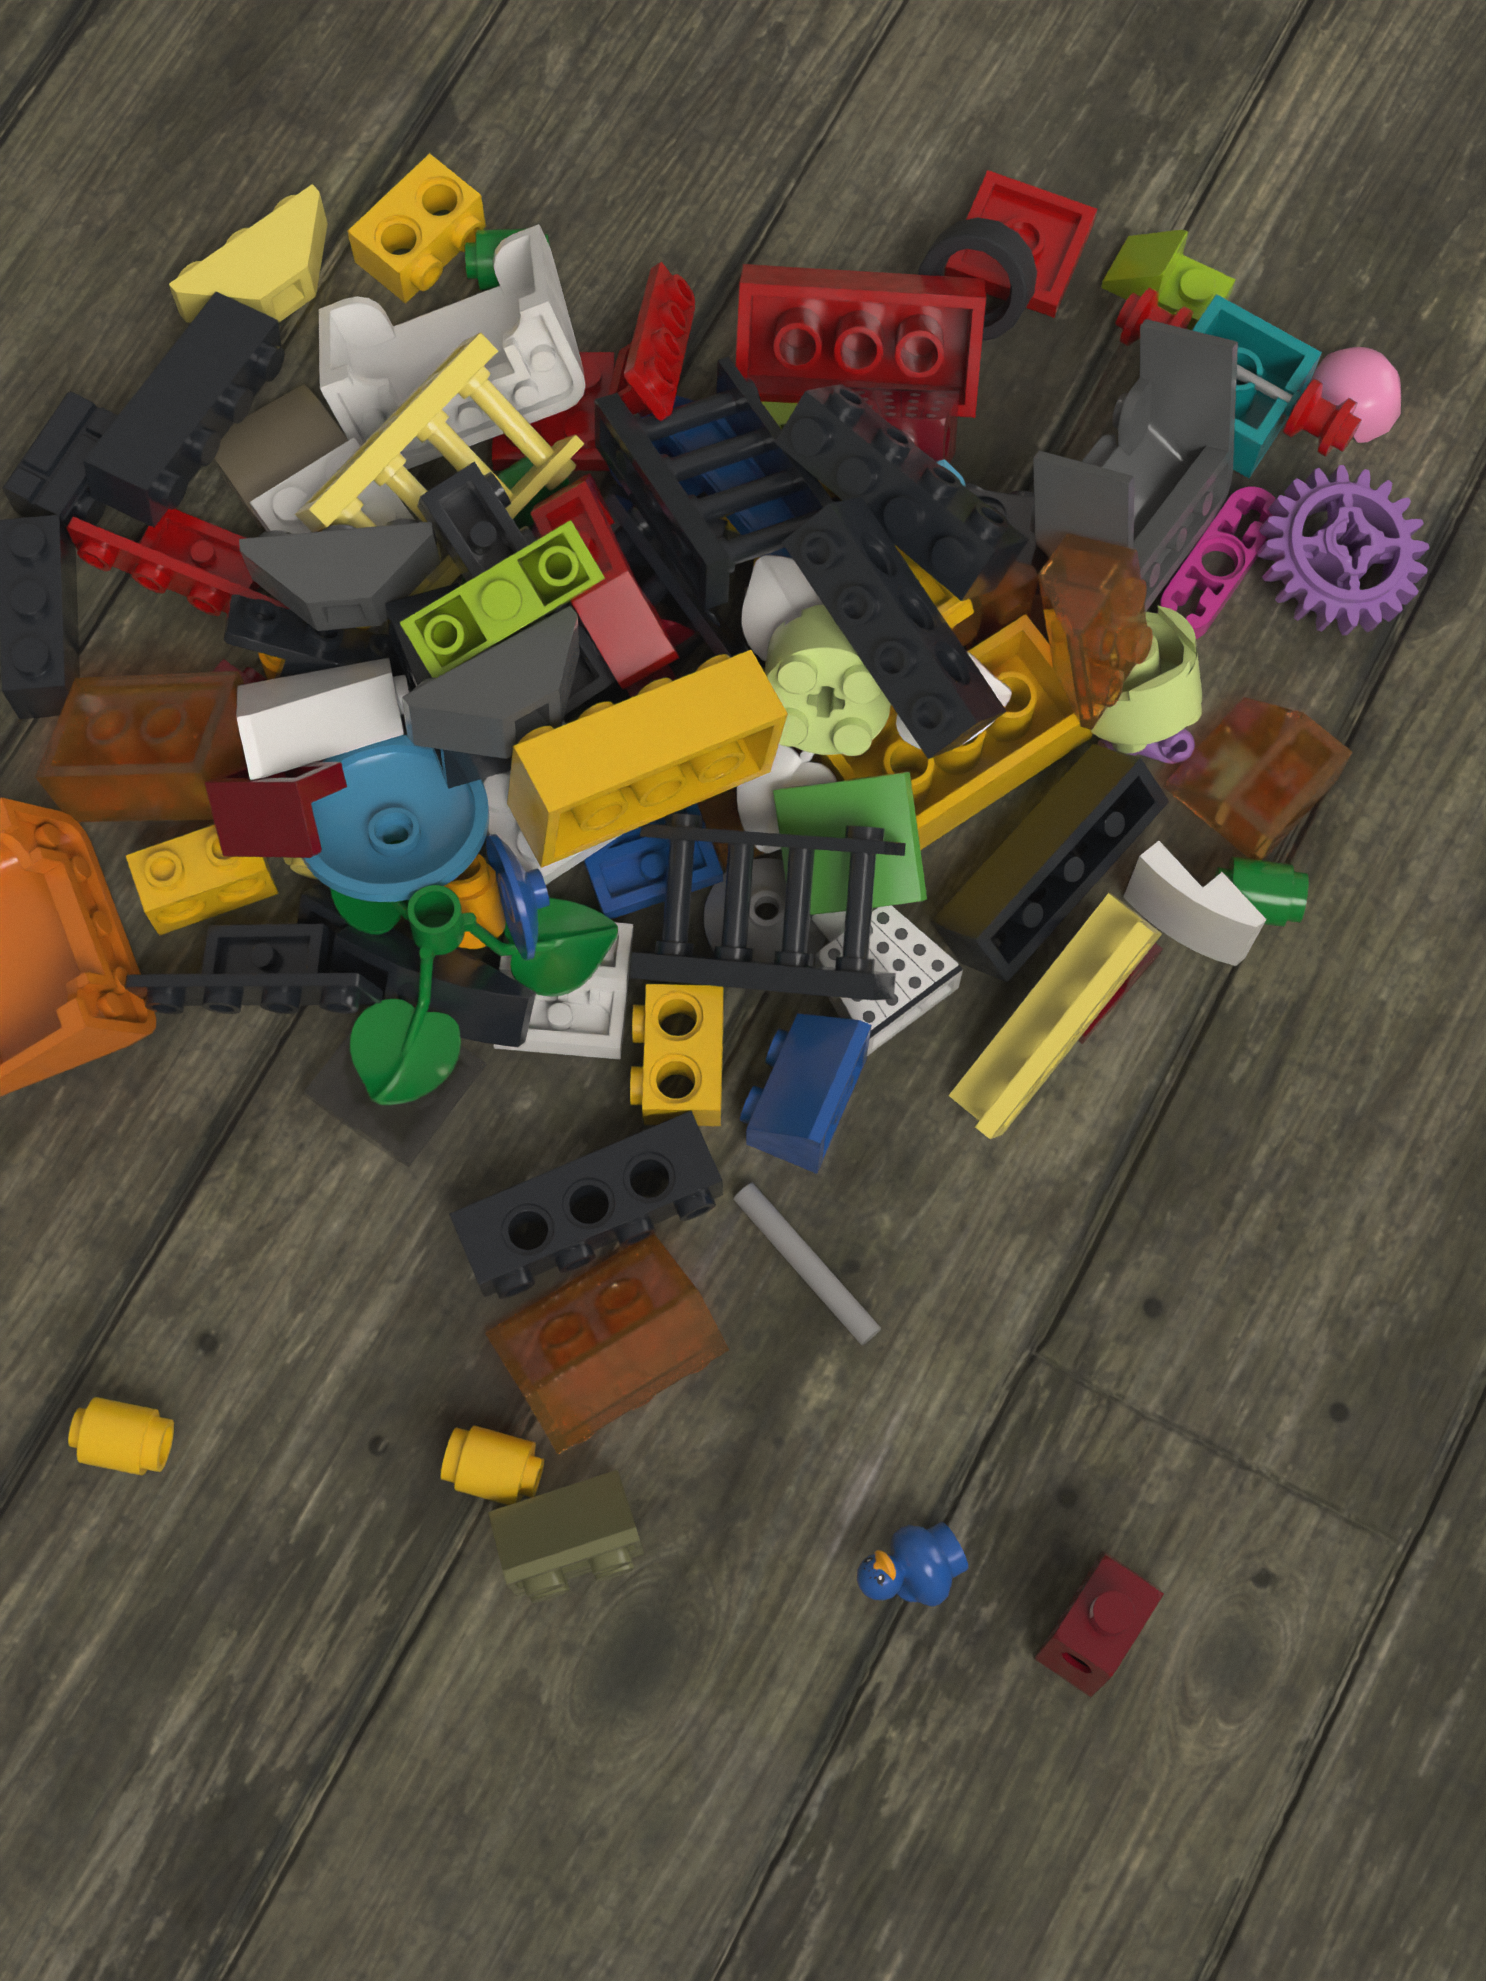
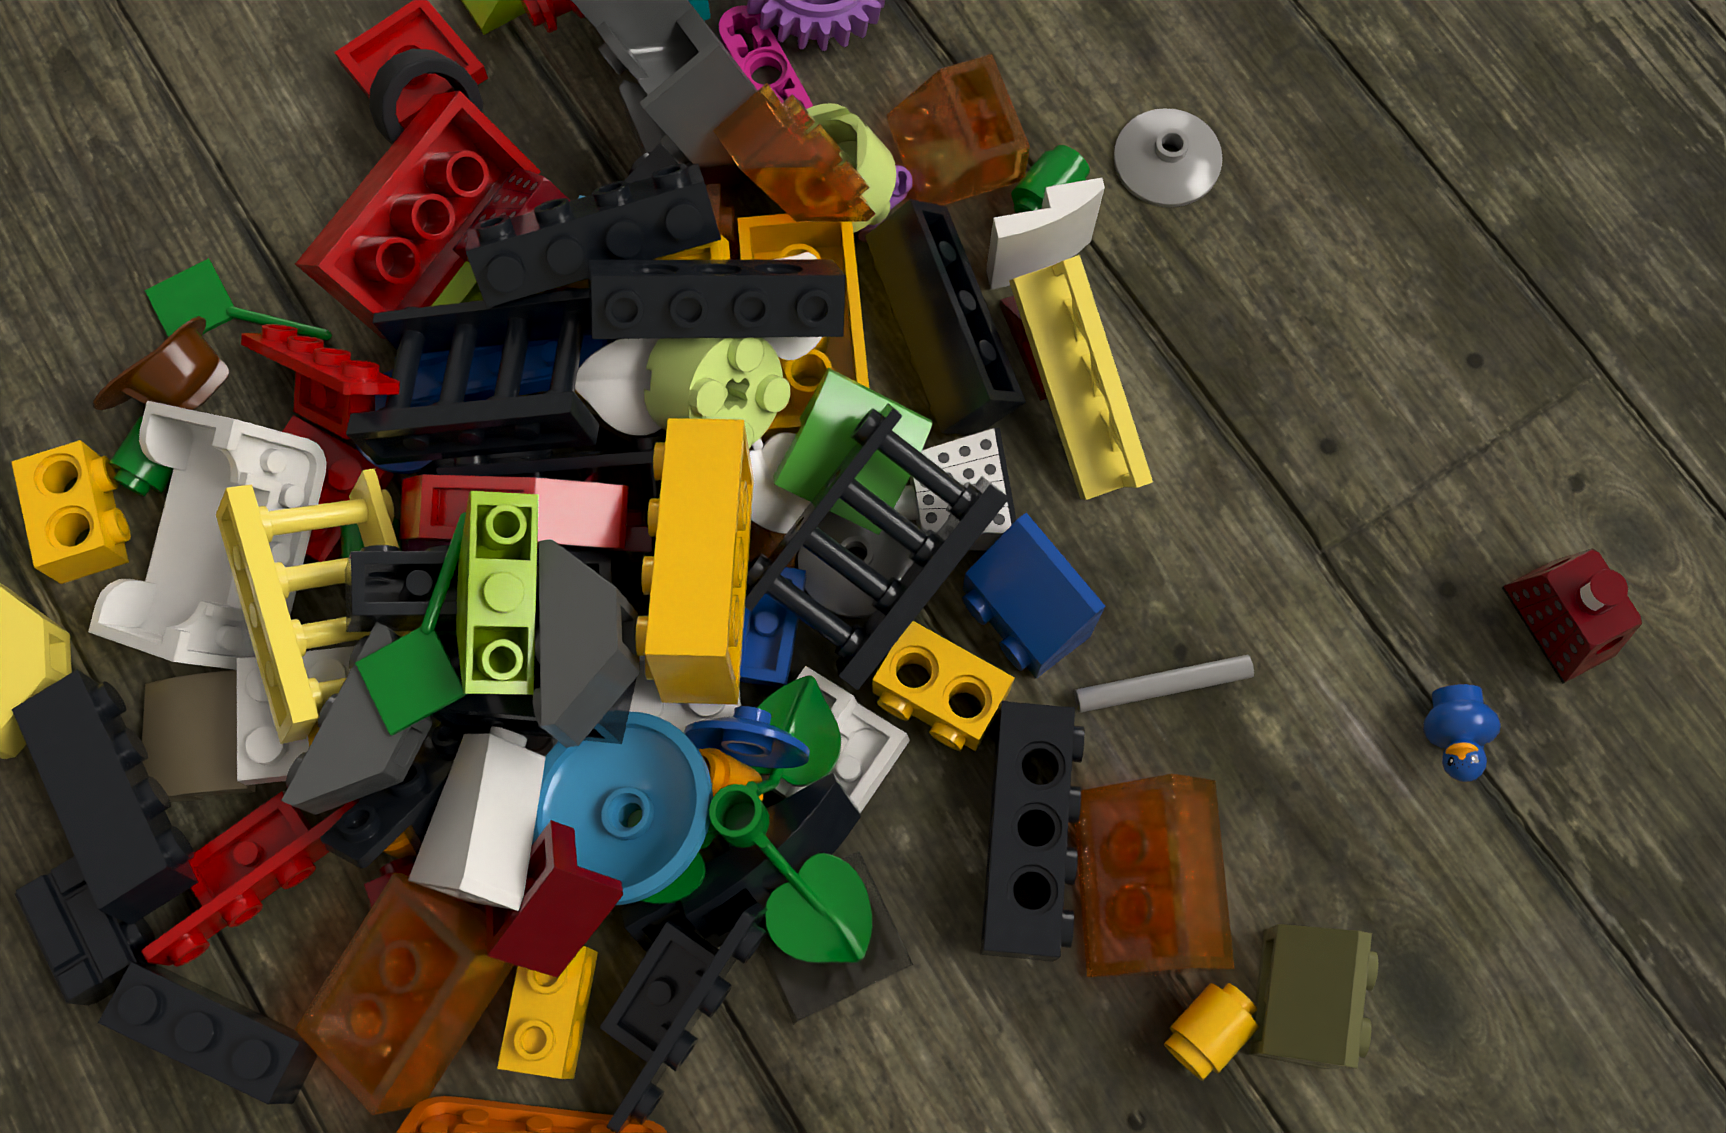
camera: 60 degrees left, 0 degrees up
none -> reddish brown piece [93,316,230,411]
none -> green piece [145,258,332,341]
none -> green piece [355,512,467,736]
none -> light grey dish [1114,108,1222,208]

